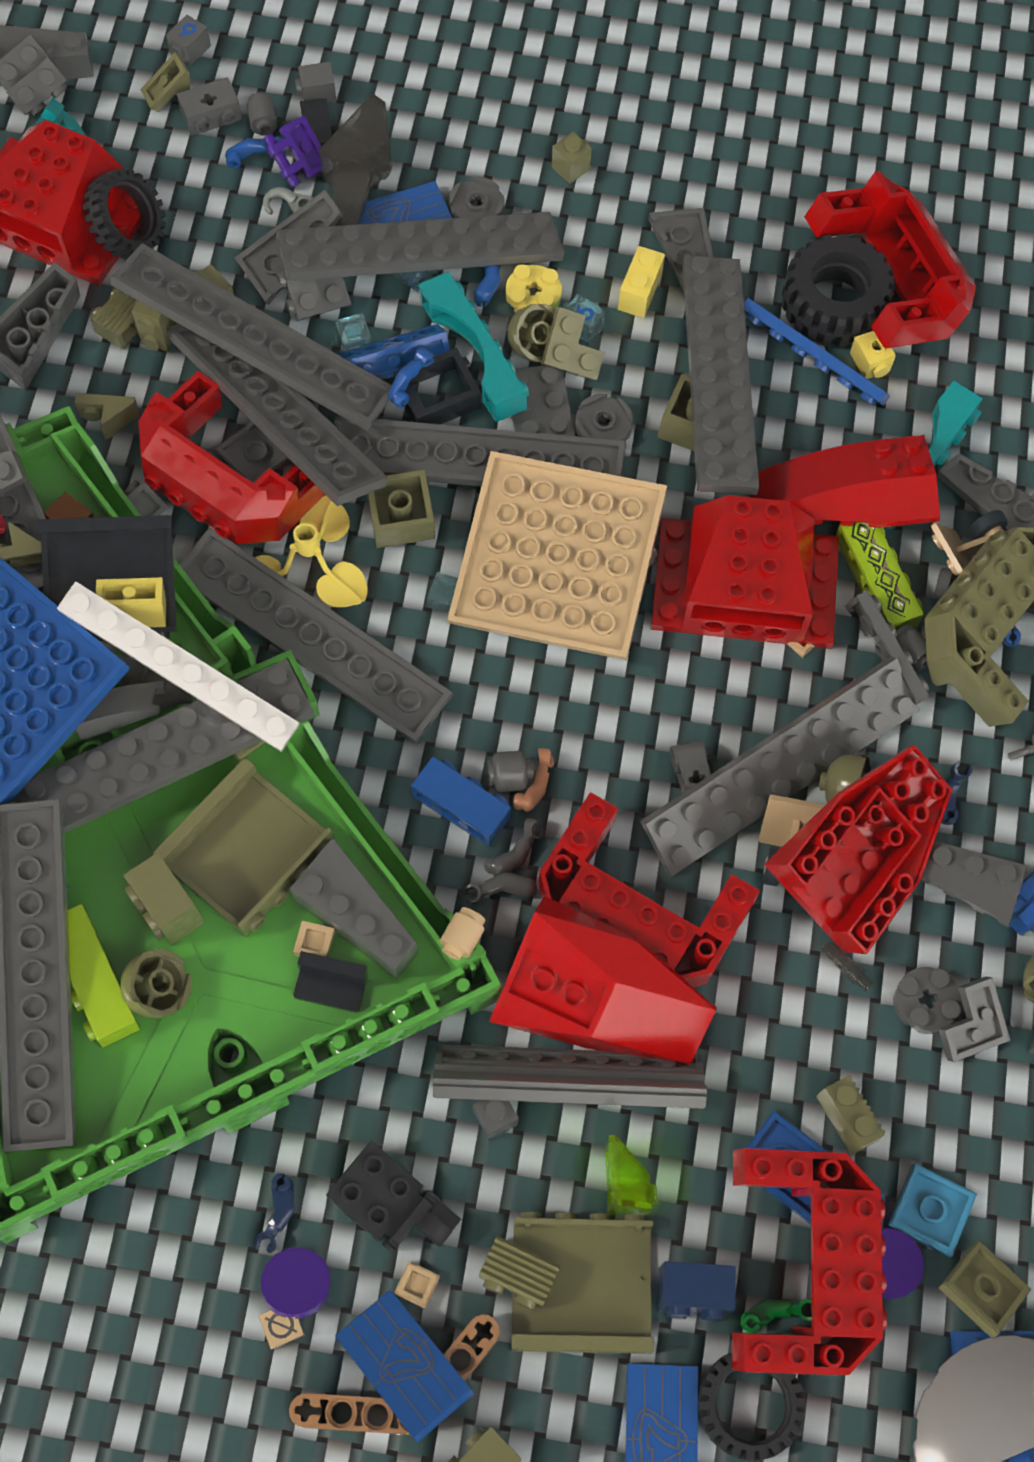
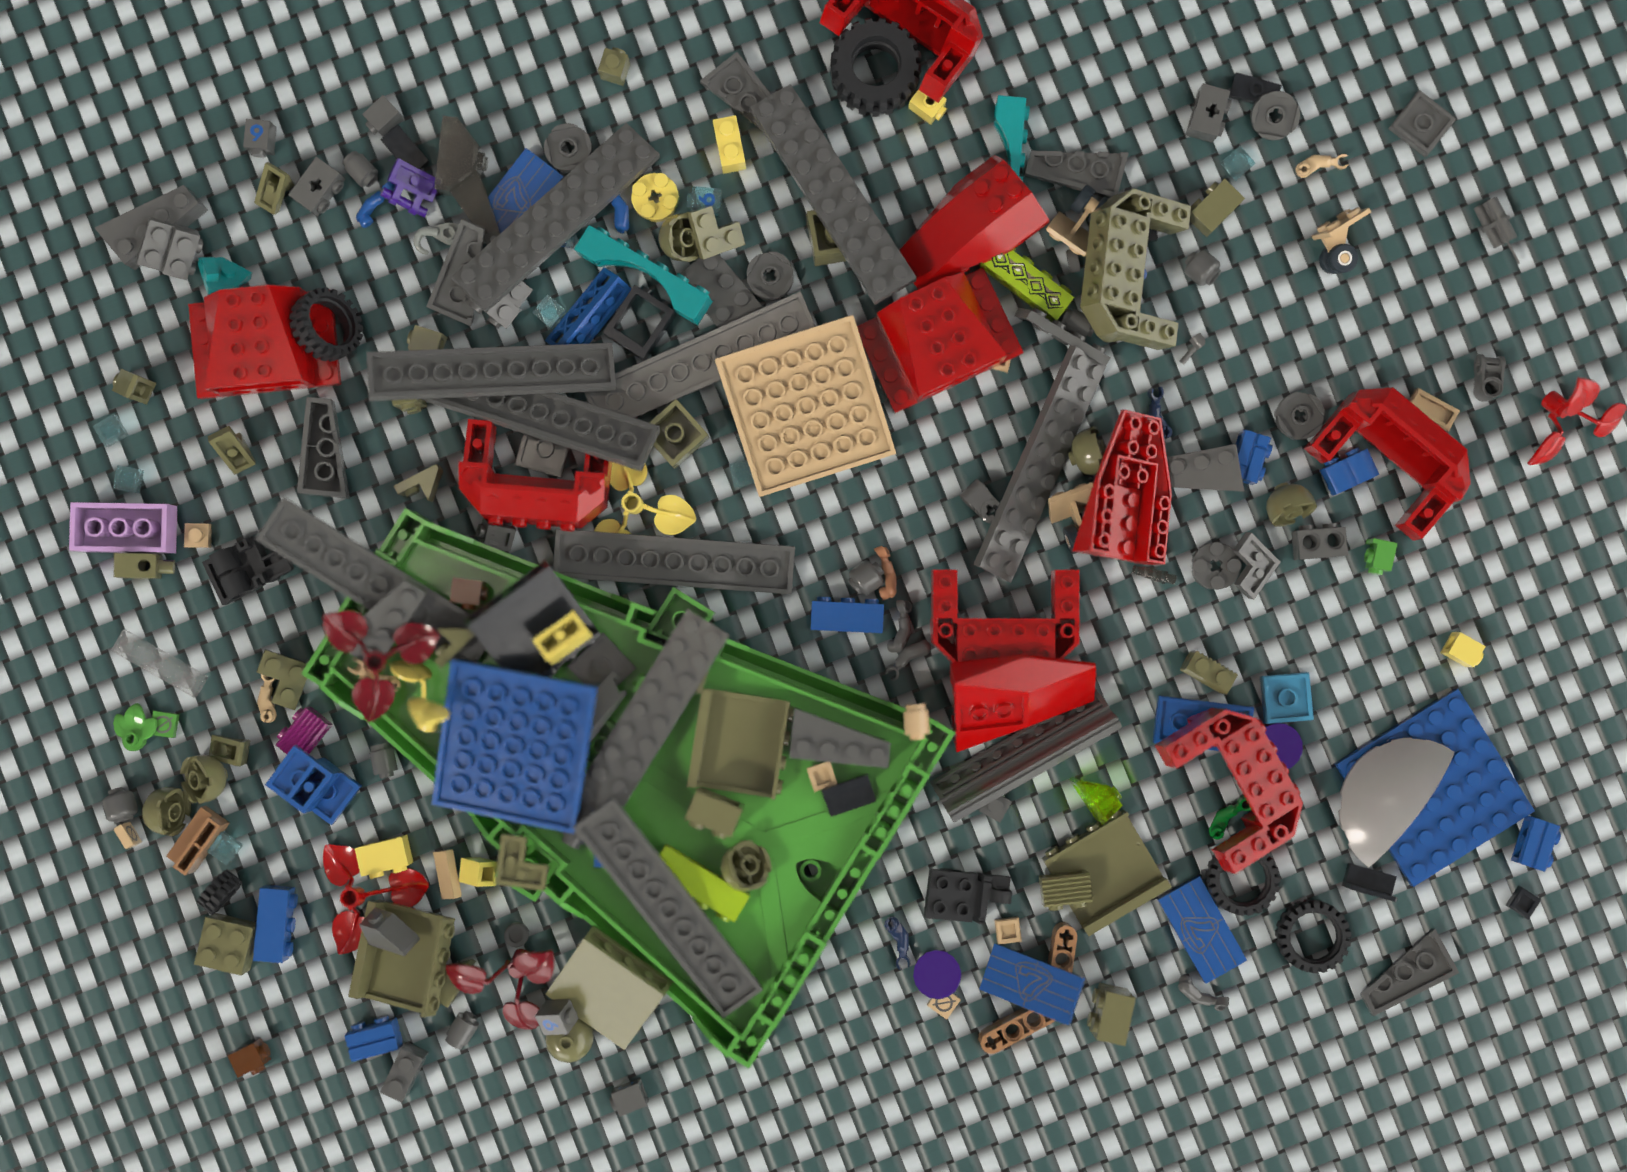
camera: 30 degrees left, 20 degrees up
white plate [57,581,299,752] -> none
olive brick [91,288,138,349] -> none
blue arm [388,349,435,408] -> none
dark blue brick [657,1261,736,1322] -> none
blue plate [744,298,890,406] -> none
olive tile [939,1240,1031,1338] -> none

